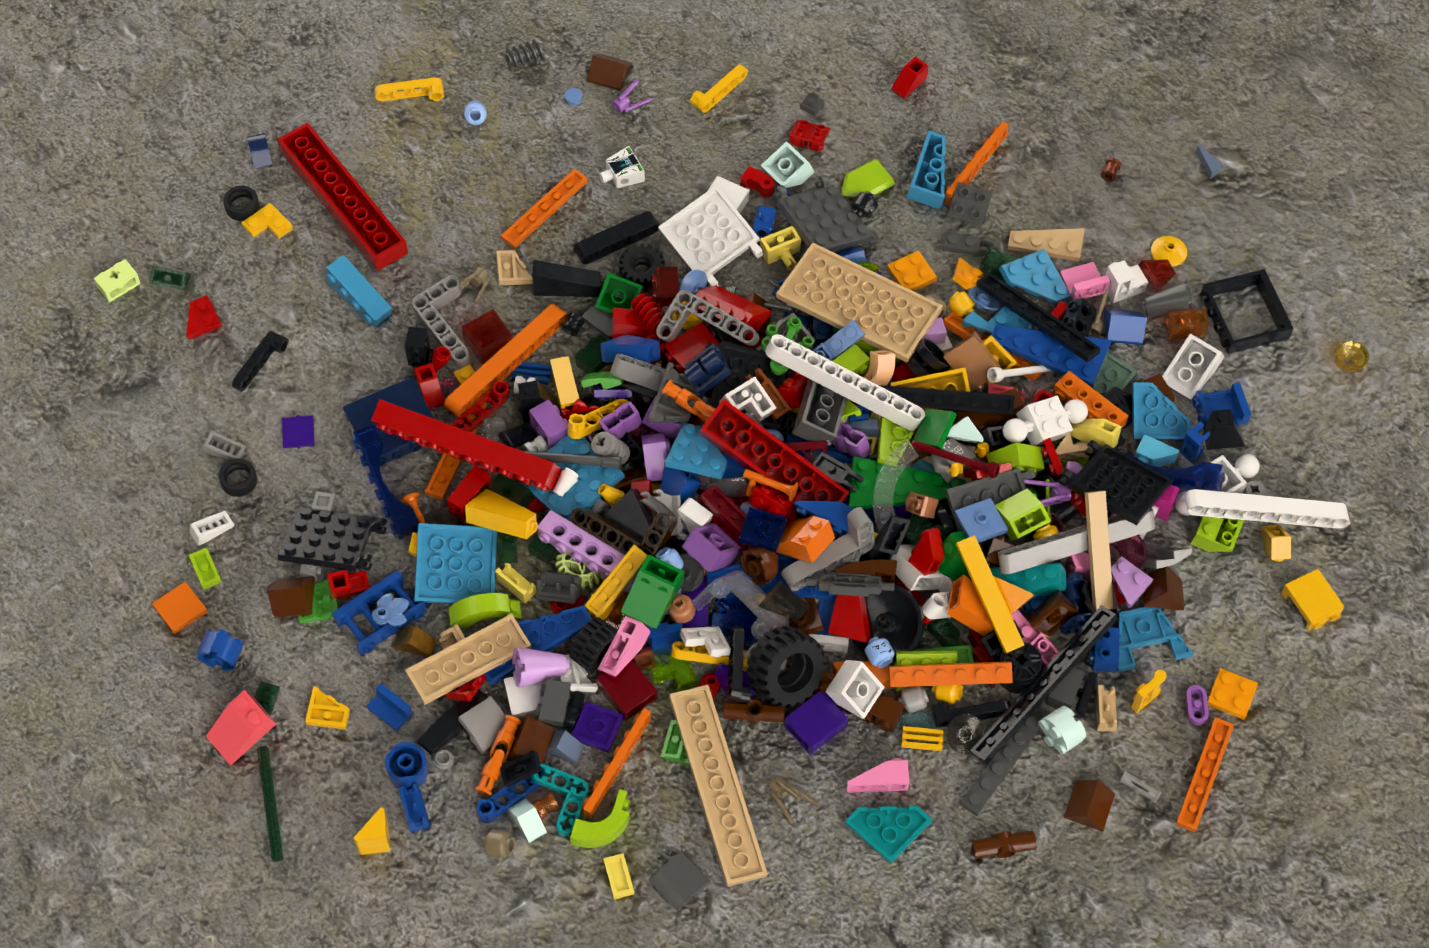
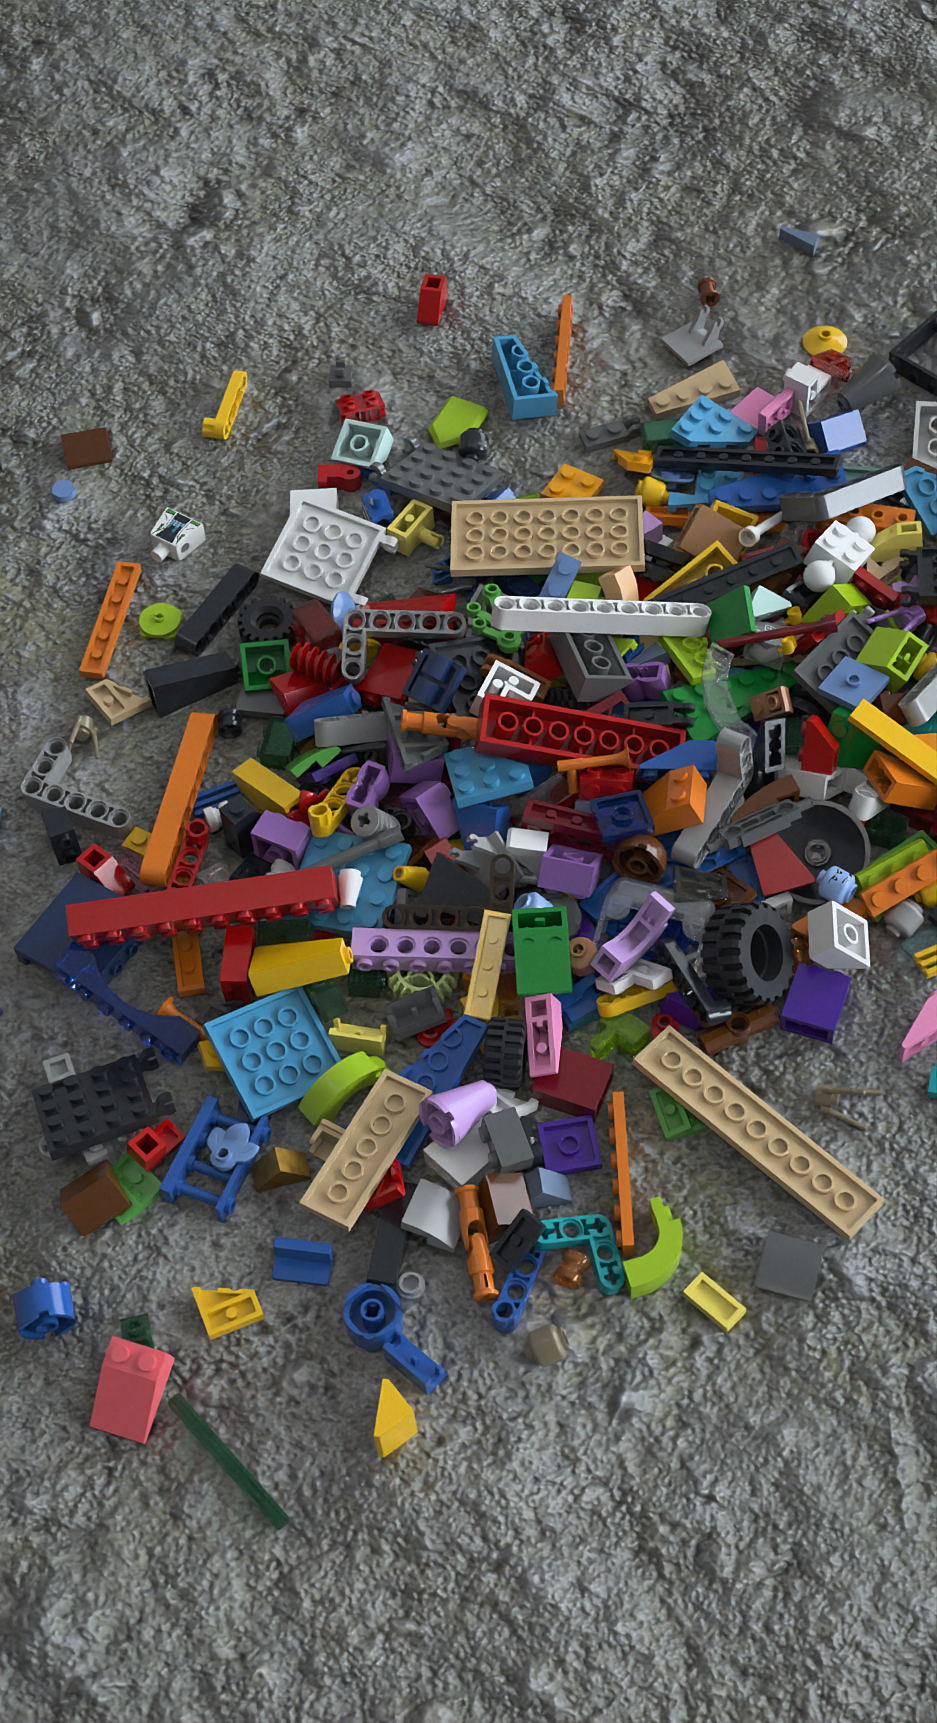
camera: 25 degrees left, 5 degrees down
red cone [429,346,451,373] -> none
clear red brick [461,309,513,365] -> none
light aqua slope [508,799,547,843] -> none
medium lavender plant [612,79,652,113] -> none
copper tile [633,646,656,671] -> none
reddish brown slope [838,696,905,732] -> none
dark grey hinge [947,182,993,226] -> none
clear orange brick [1165,309,1209,339] -> none
none -> lime piece [139,603,182,641]
none -> lavender arch [590,891,675,982]
none -> light grey plate [661,304,724,366]
none -> beam [779,464,907,521]

